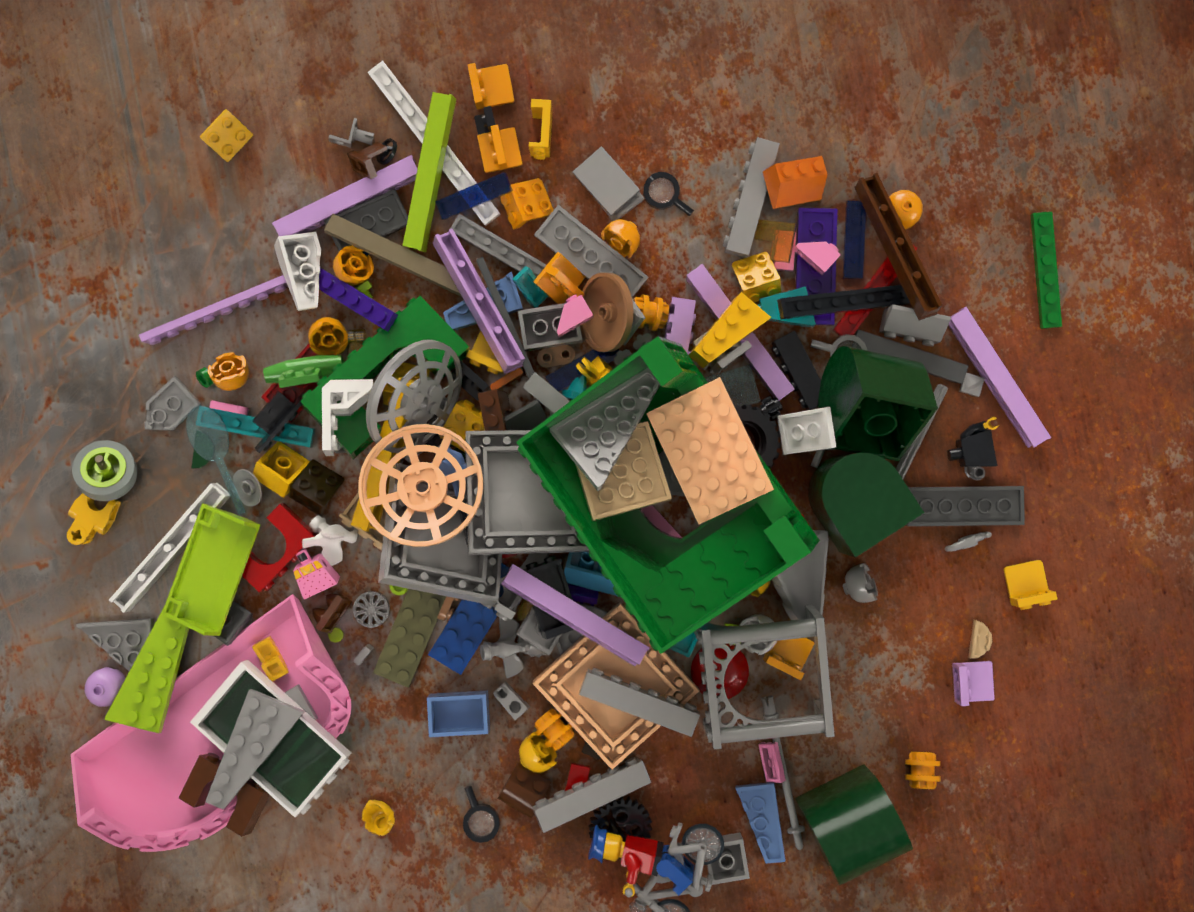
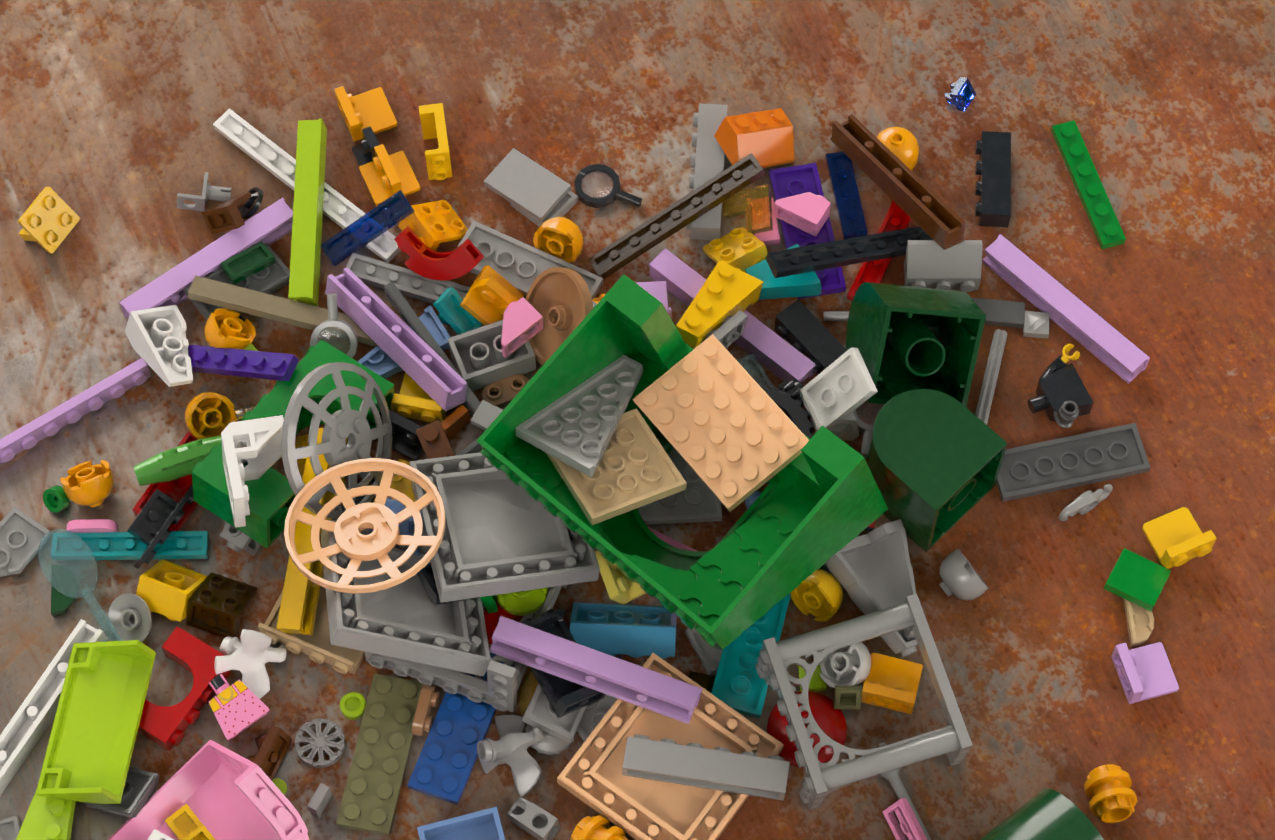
camera: 15 degrees left, 25 degrees down
none -> dark green tile [220,241,275,285]
none -> light grey piece [310,293,358,358]
none -> red arch [394,226,484,281]
none -> dark brown plate [588,153,766,280]
none -> olive slope [833,685,862,709]
none -> clear blue tile [944,77,976,111]
none -> black brick [975,131,1011,228]
none -> green tile [1103,548,1171,612]

